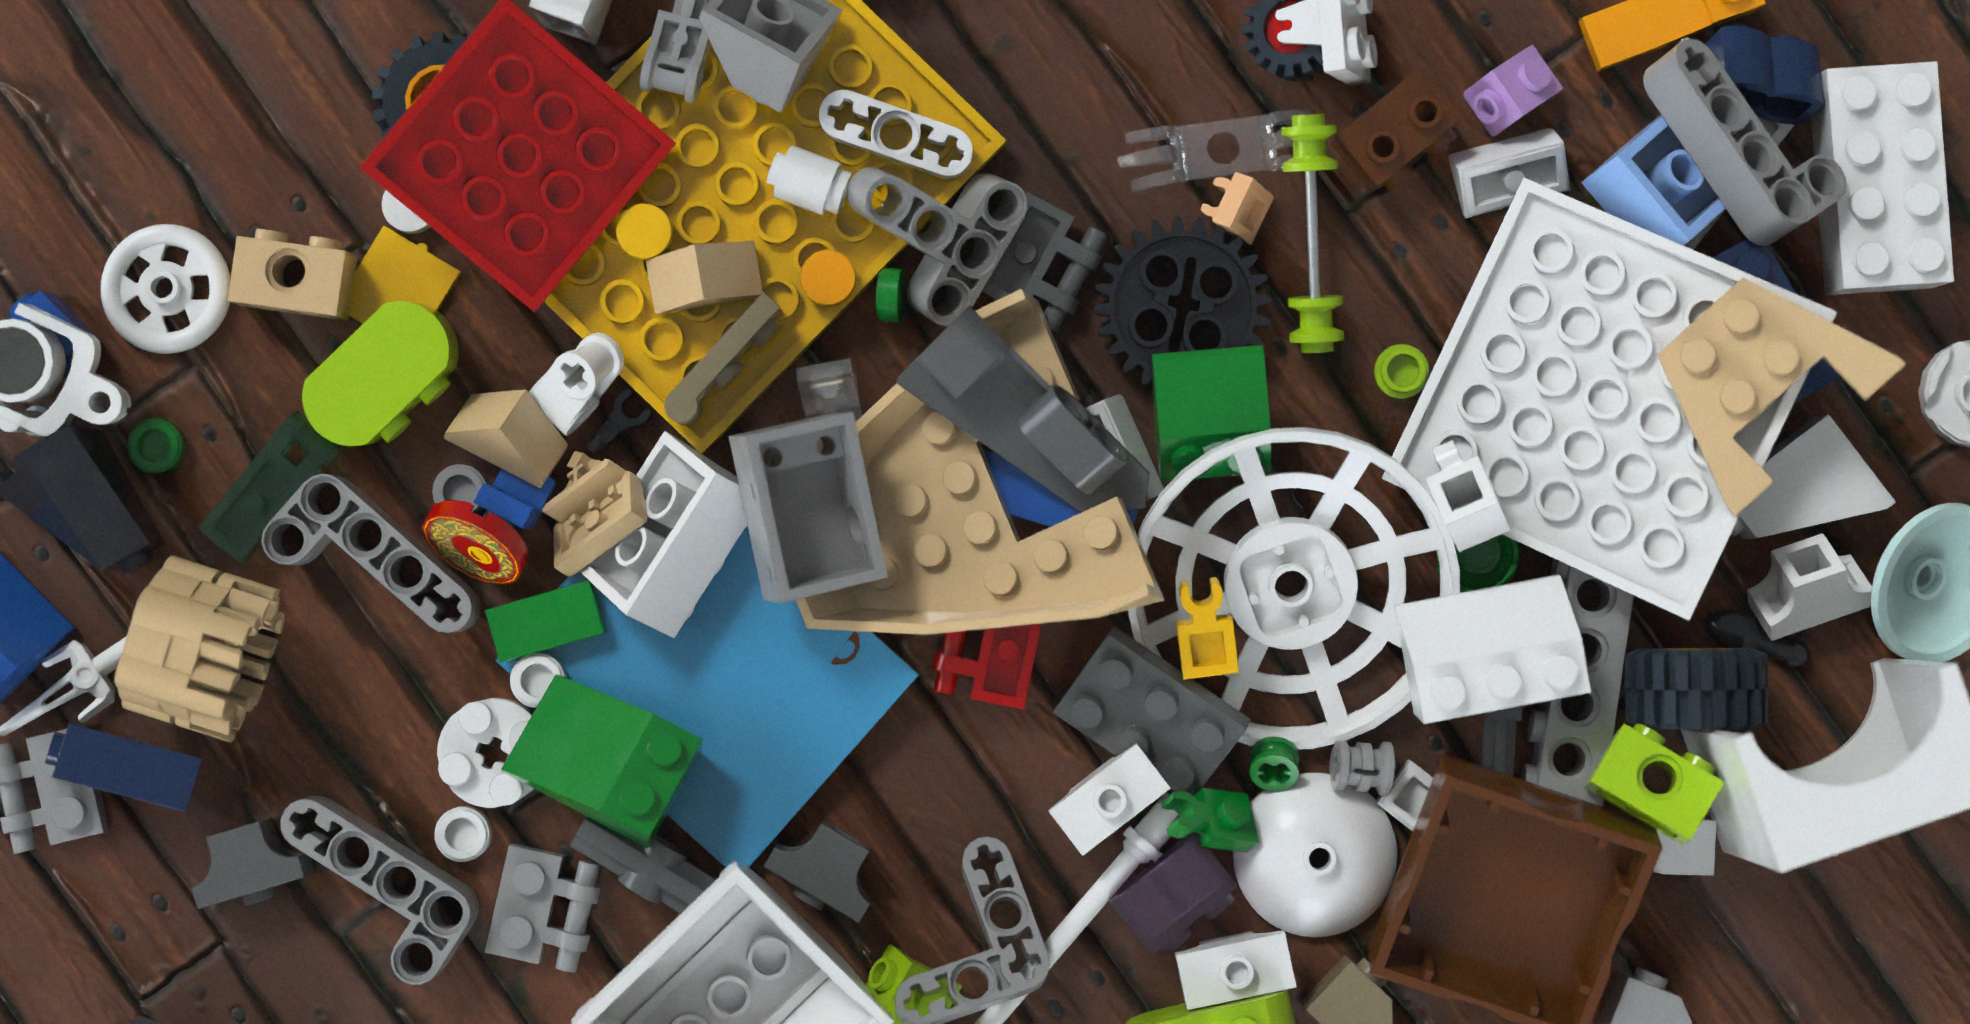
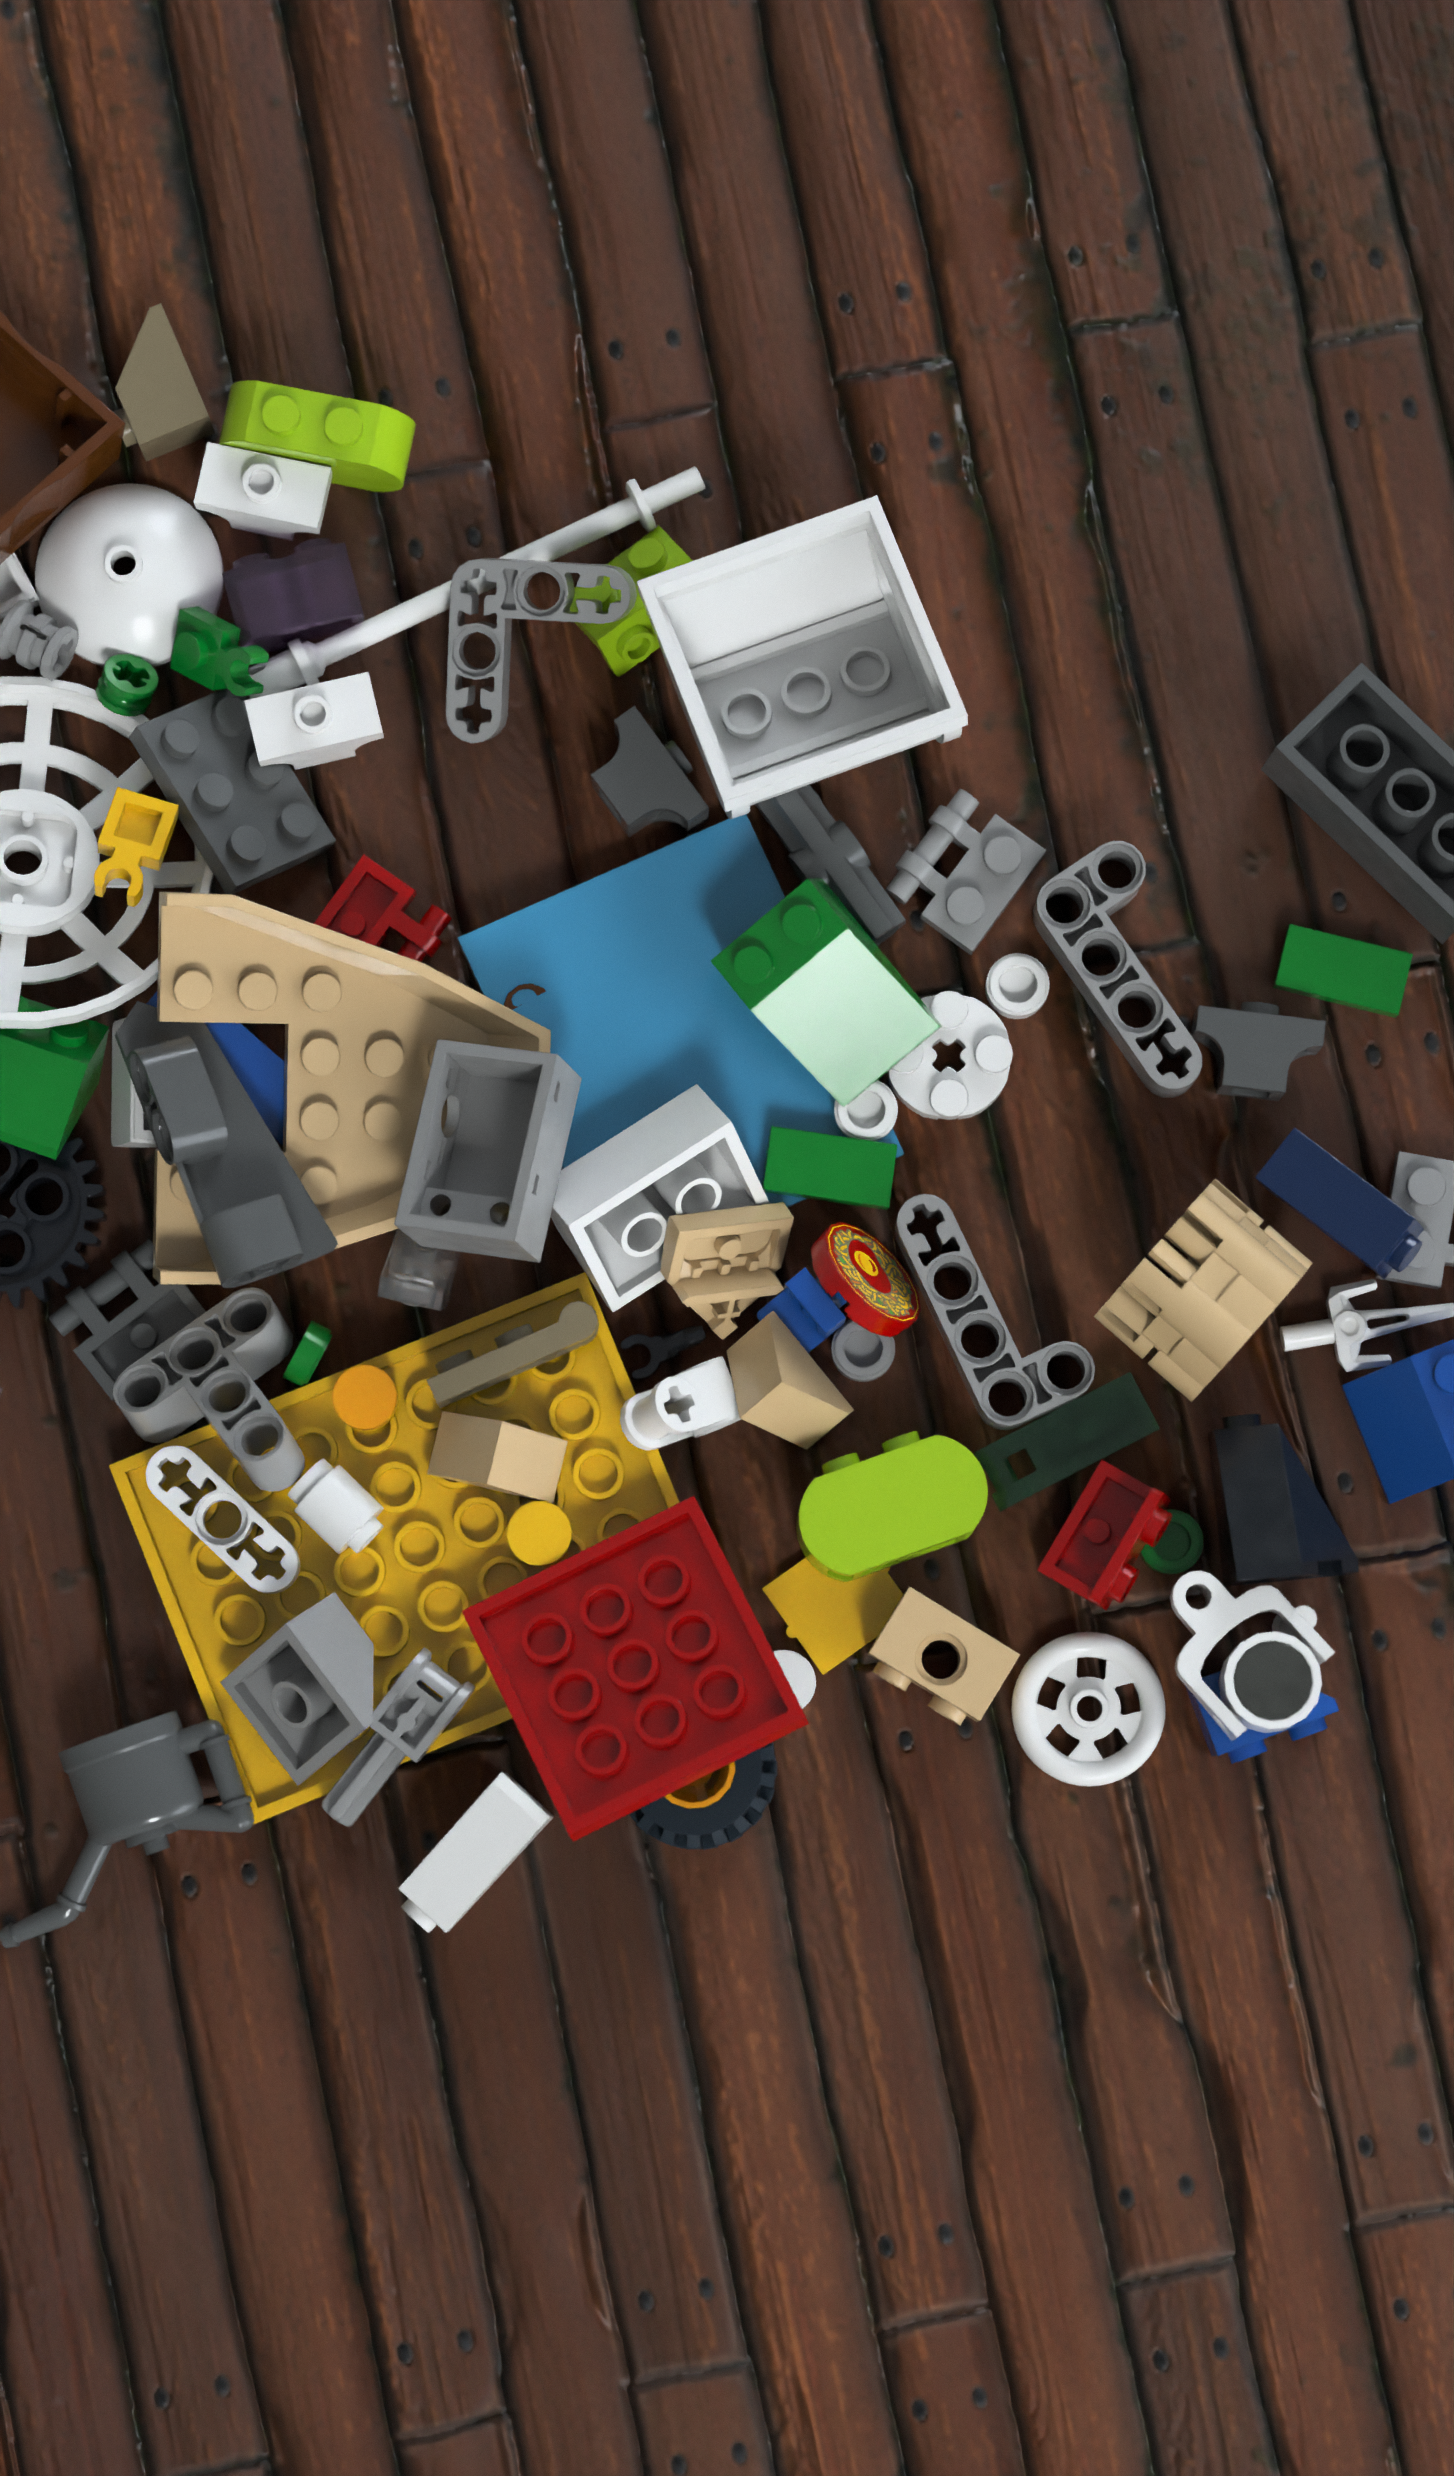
camera: 160 degrees left, 5 degrees down
none -> red bracket [1037,1459,1172,1611]
none -> green tile [1273,924,1413,1018]

